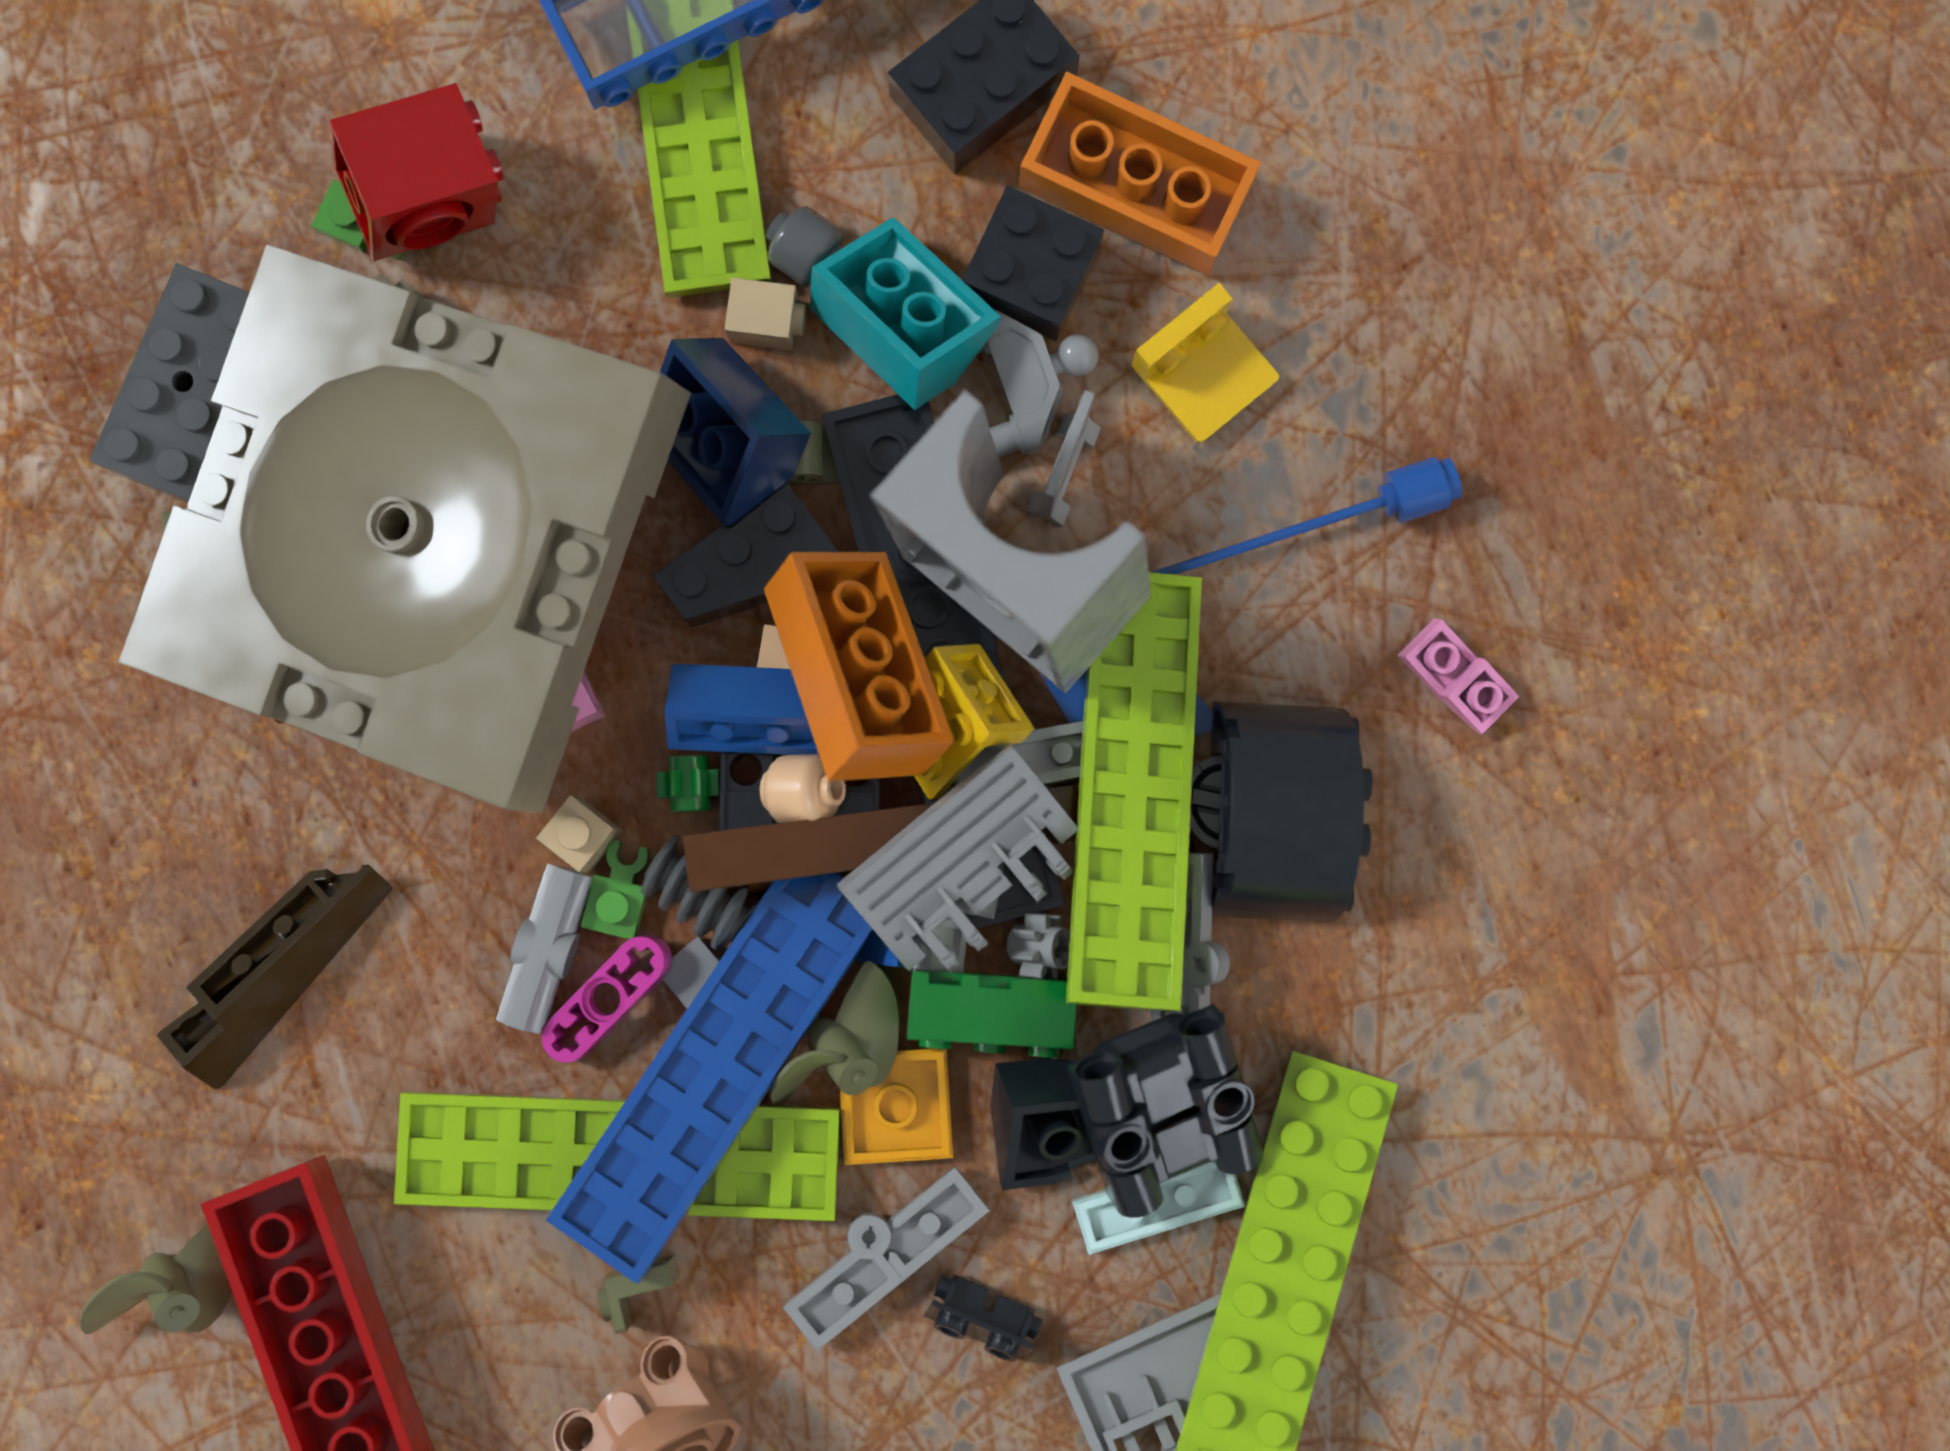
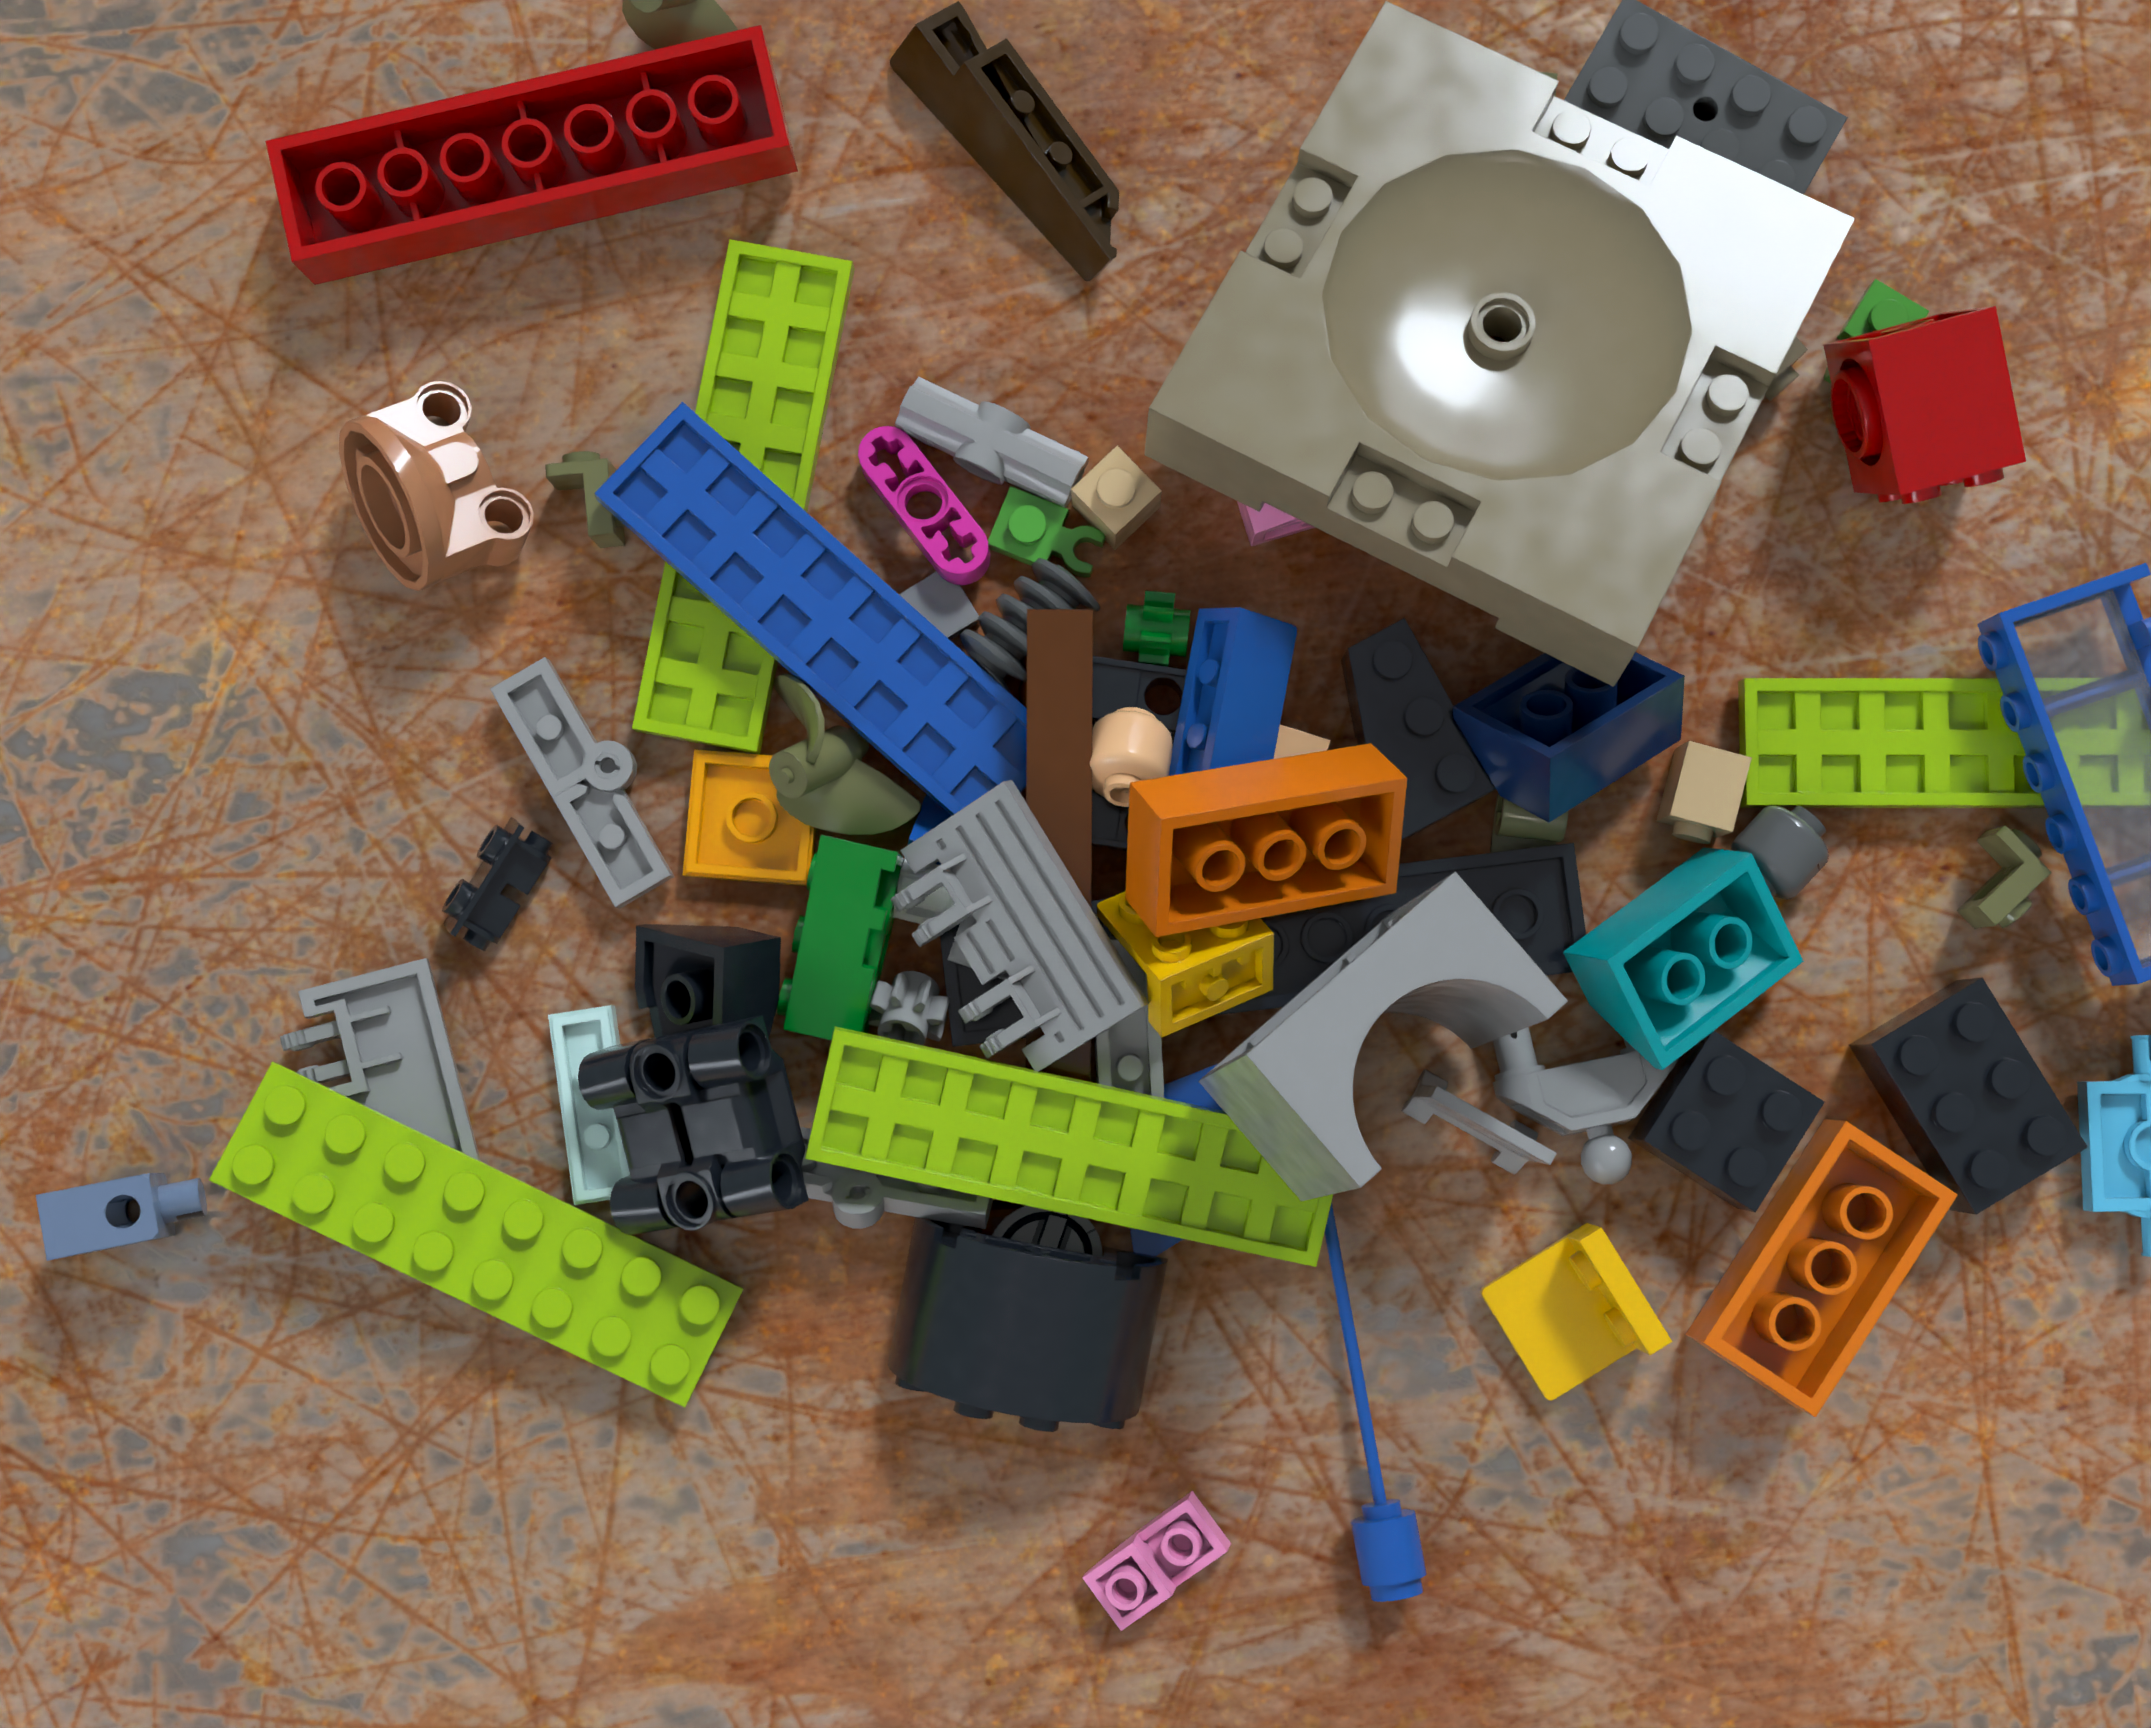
camera: 110 degrees right, 0 degrees up
none -> olive bracket [1957,826,2052,929]

